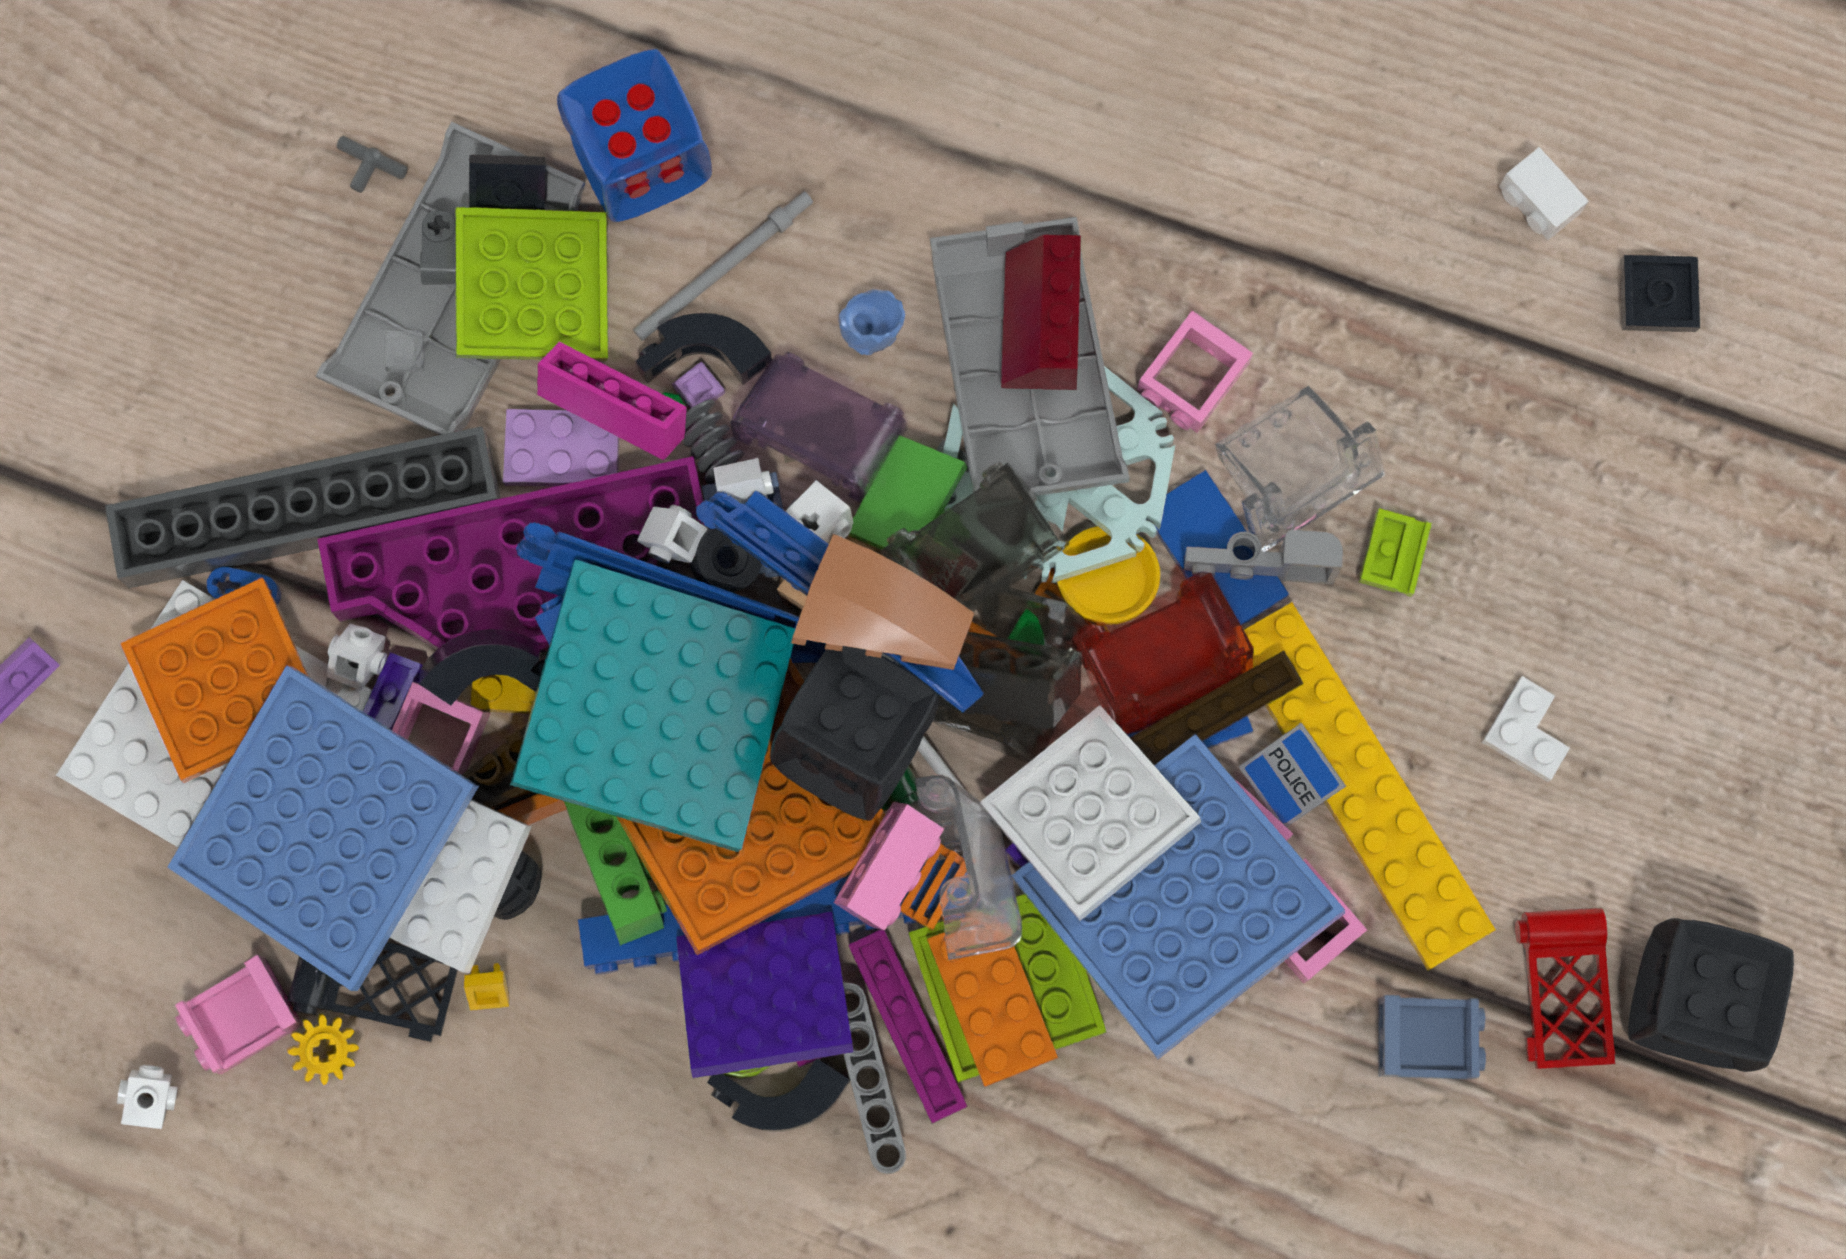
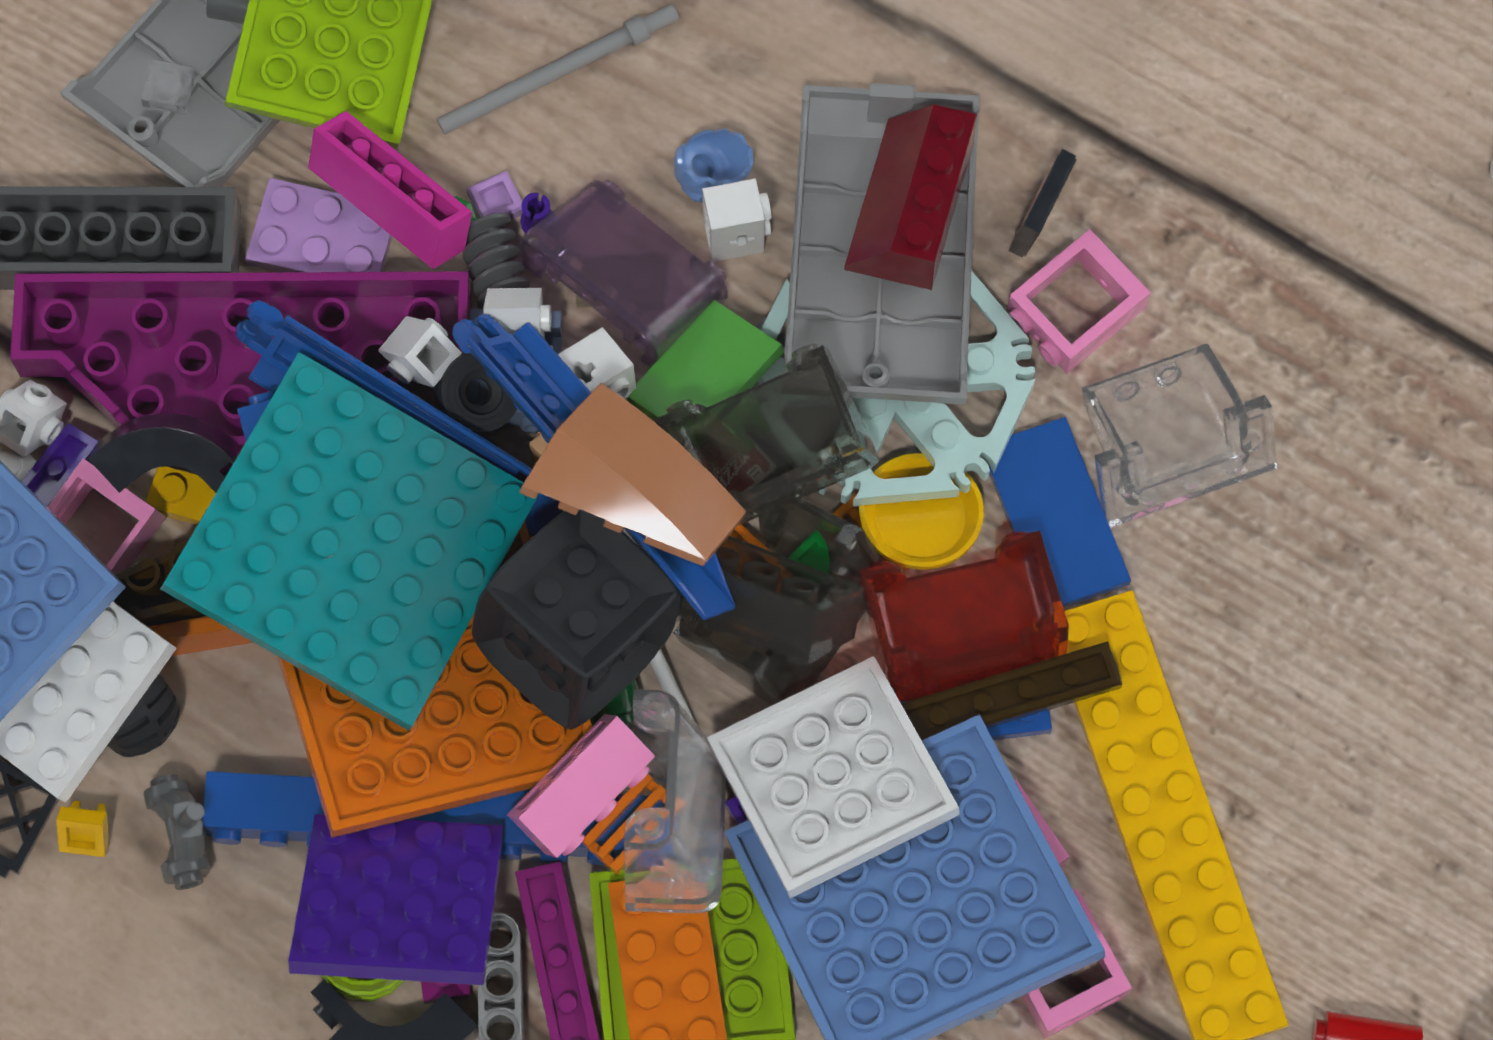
camera: 15 degrees right, 5 degrees down
bright green brick [564,801,667,945] -> none
black arch [635,313,773,385] -> none
light grey plate [1184,530,1343,584] -> none
piece [1239,723,1346,827] -> none
lime plate [1358,508,1432,597] -> none
white plate [1482,676,1570,782] -> none
none -> dark grey piece [143,774,210,890]
none -> dark purple pin [520,192,556,239]
none -> white brick [702,178,772,262]
none -> black tile [1009,149,1077,258]

